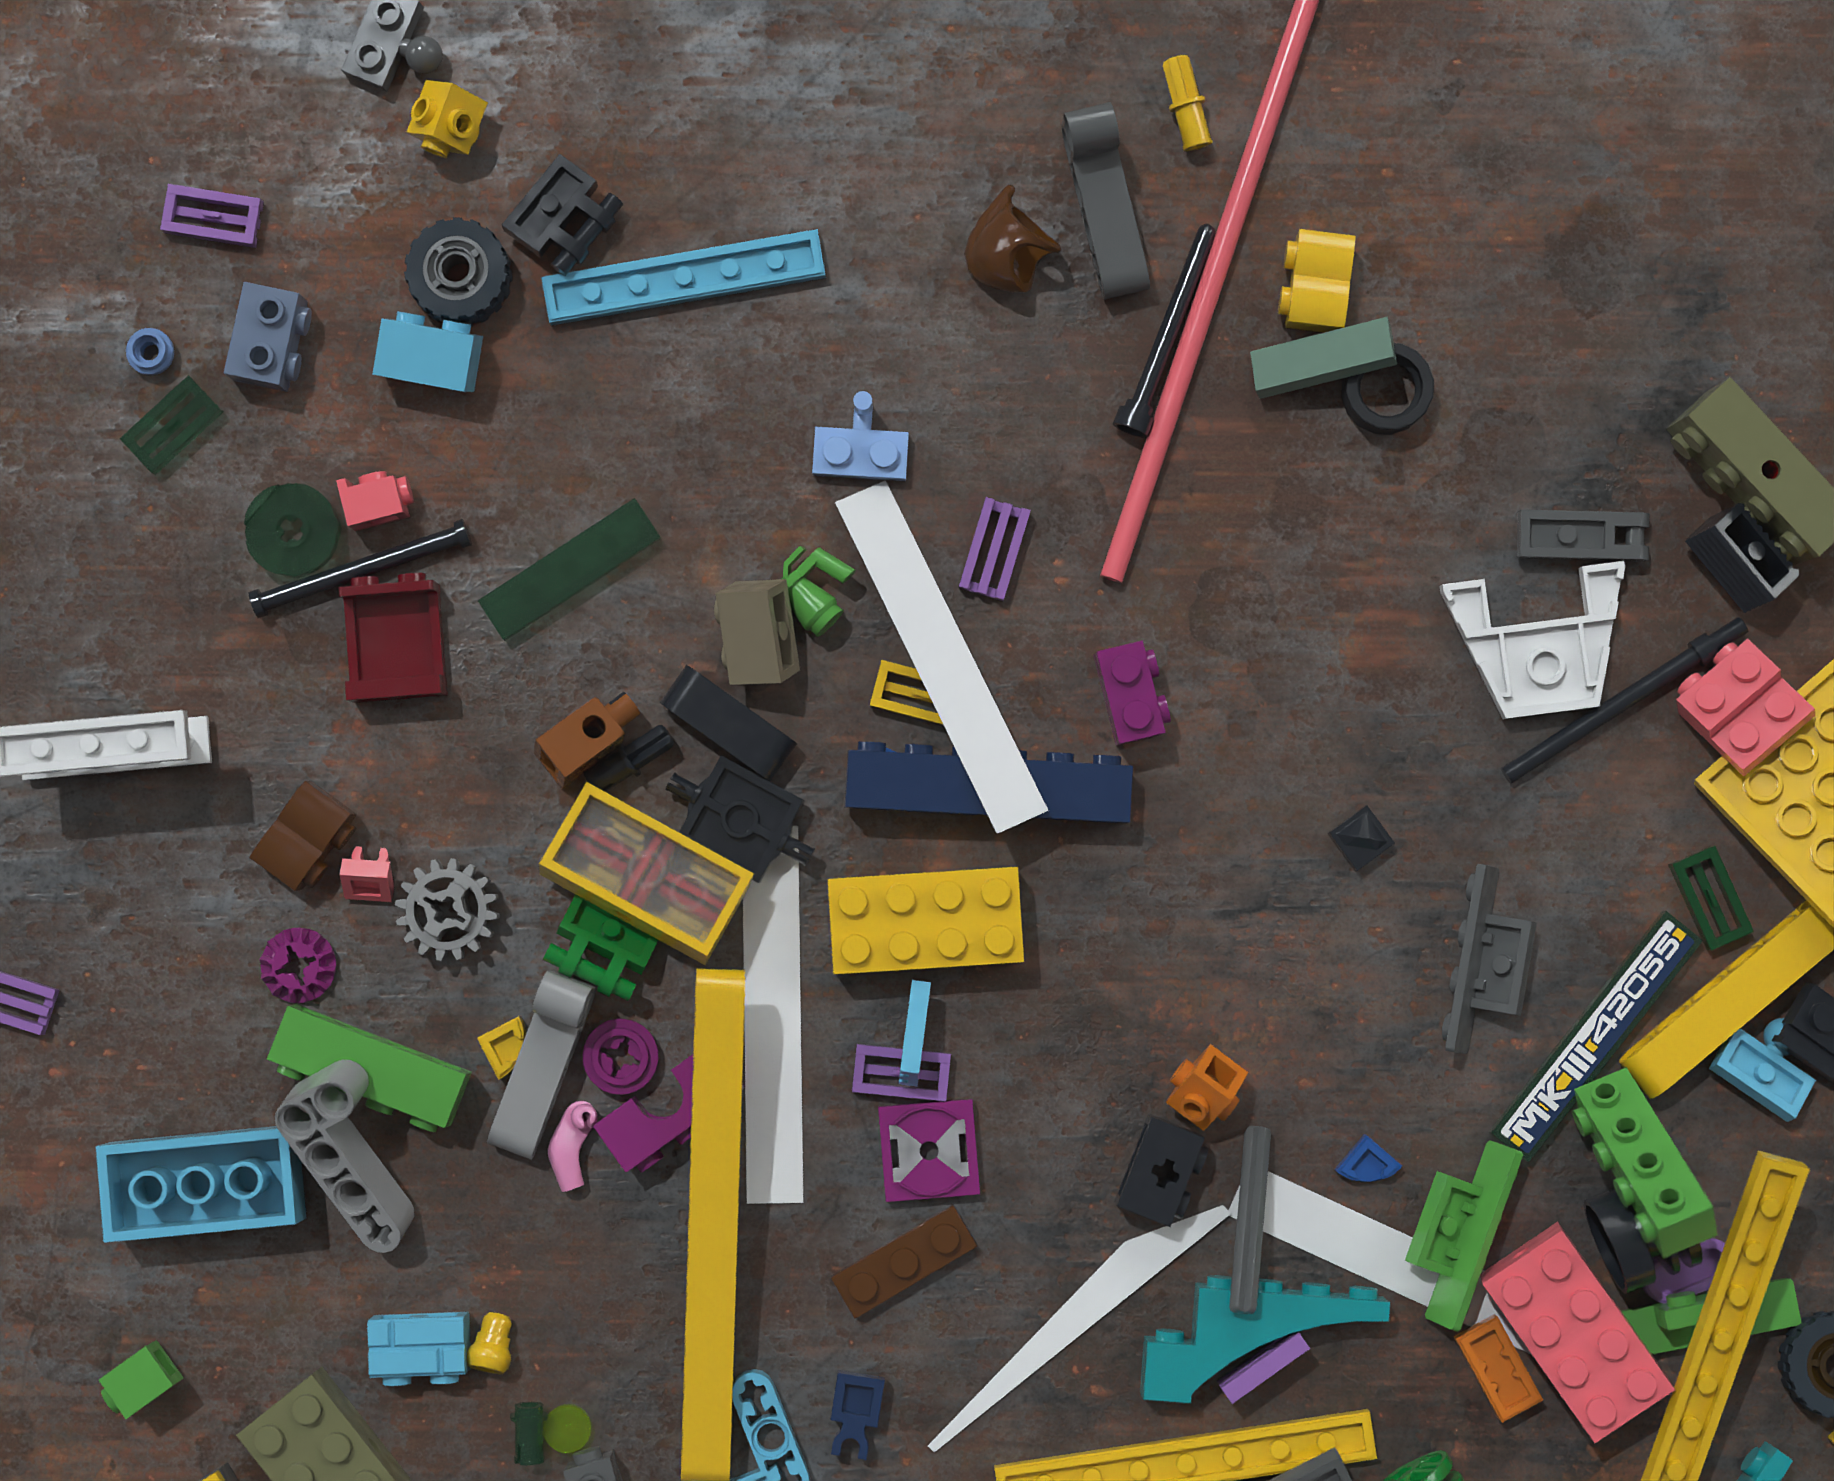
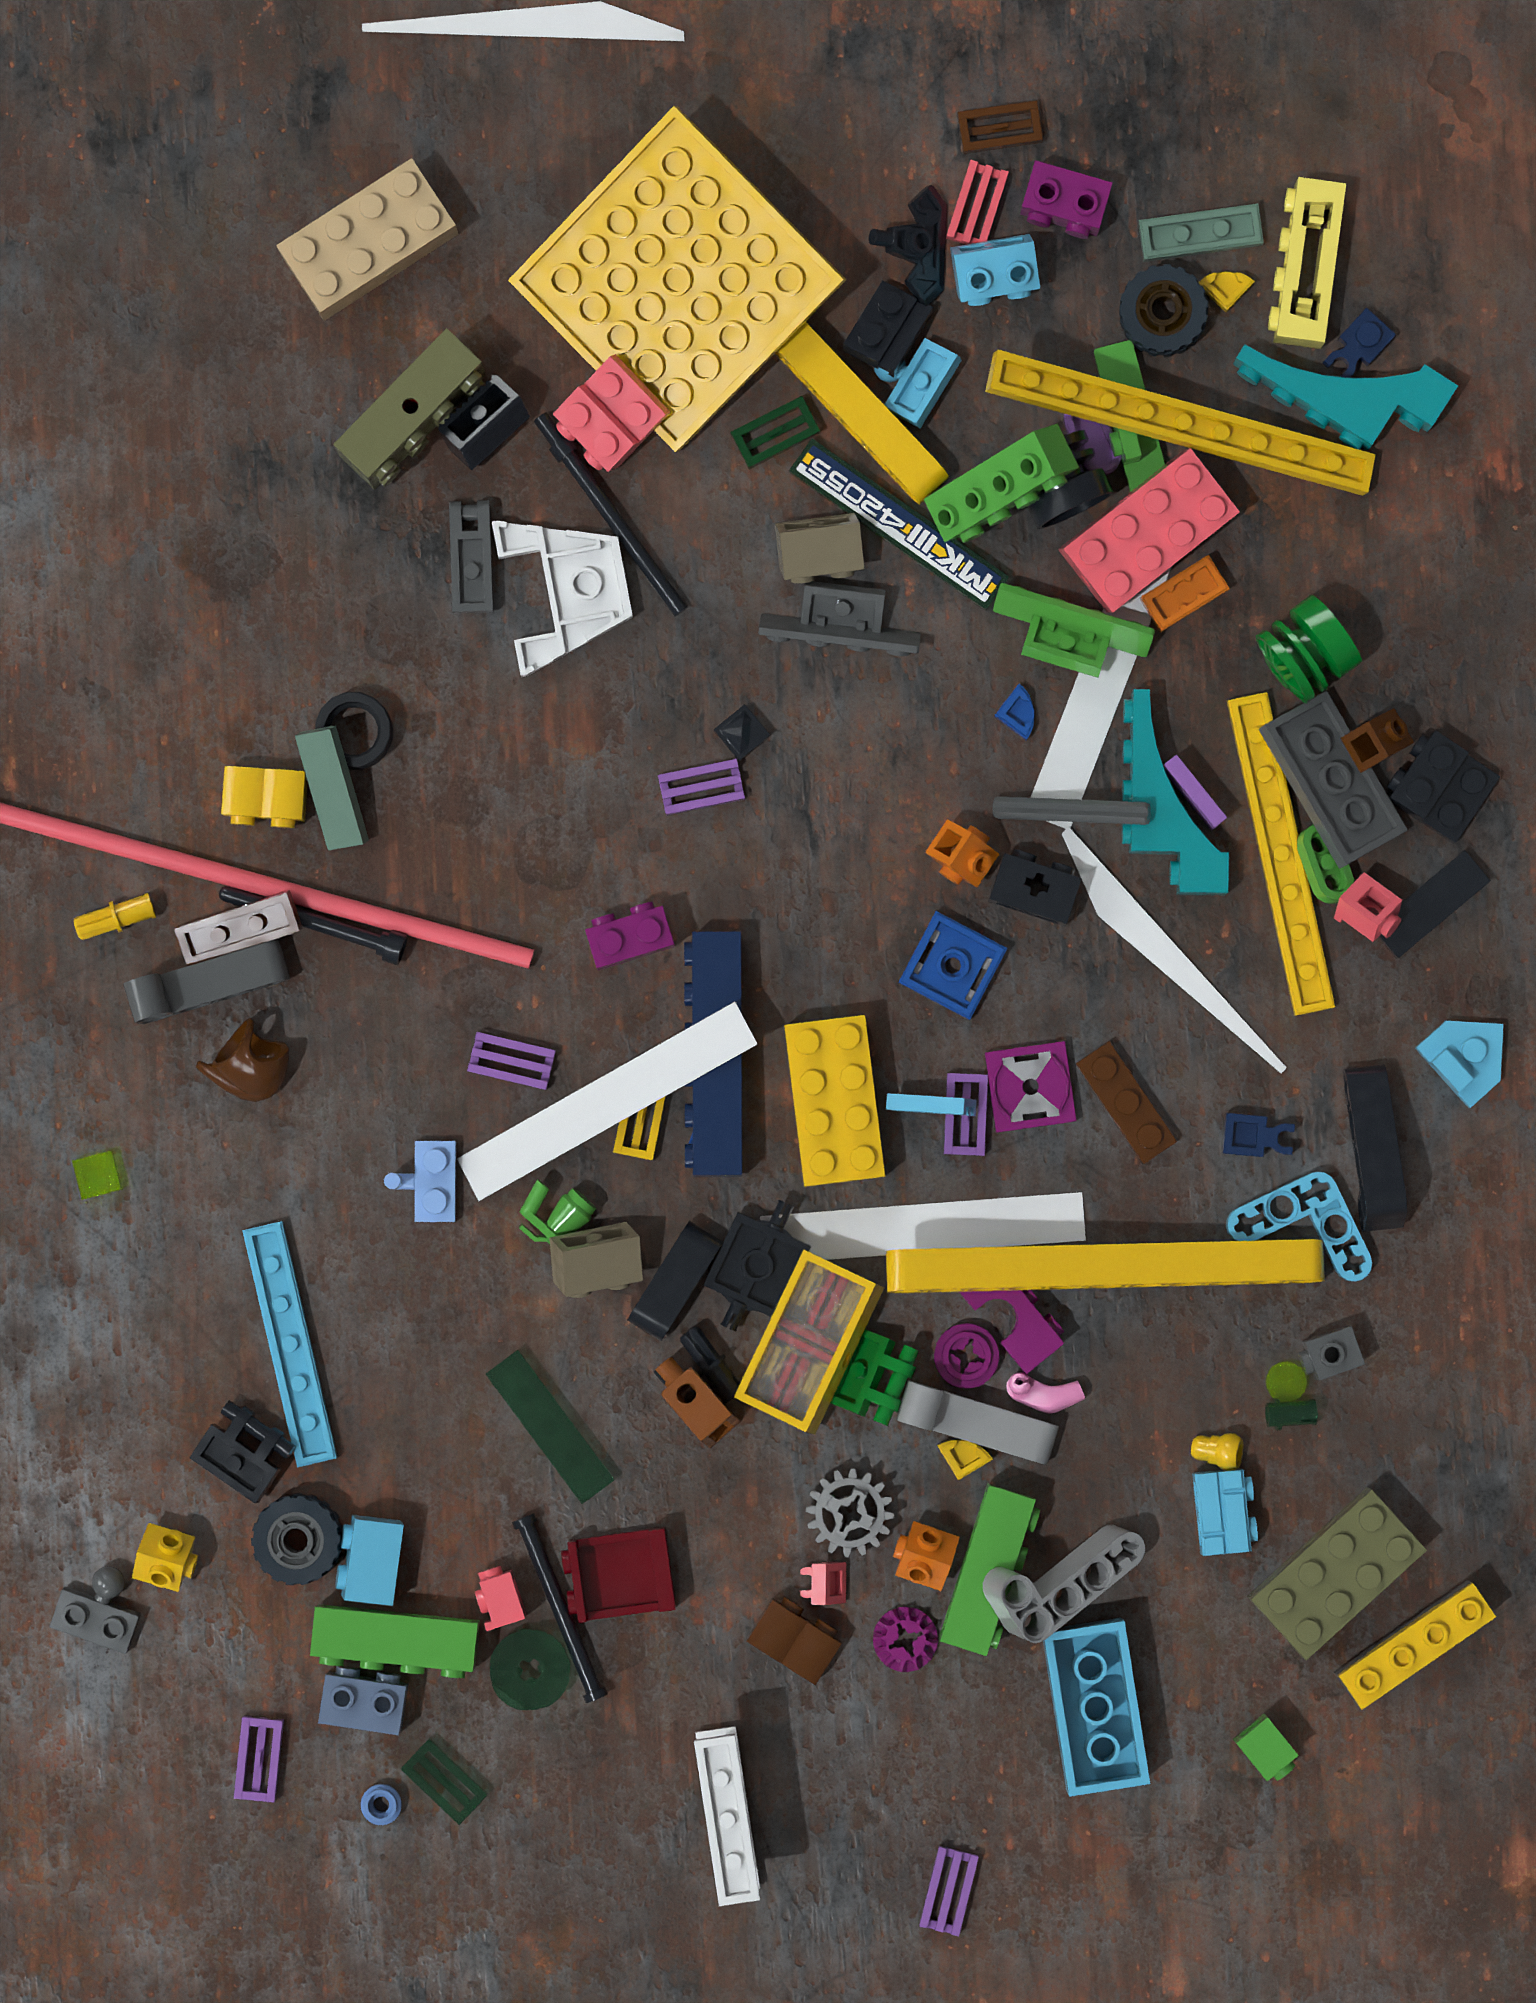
camera: 90 degrees left, 0 degrees up
none -> clear neon green tile [72,1151,123,1200]
none -> plate [174,890,303,966]
none -> bright green brick [310,1604,480,1678]
none -> medium lavender tile [658,759,745,816]
none -> dark tan brick [775,513,864,583]
none -> orange brick [893,1521,960,1591]
none -> blue piece [898,911,1007,1020]

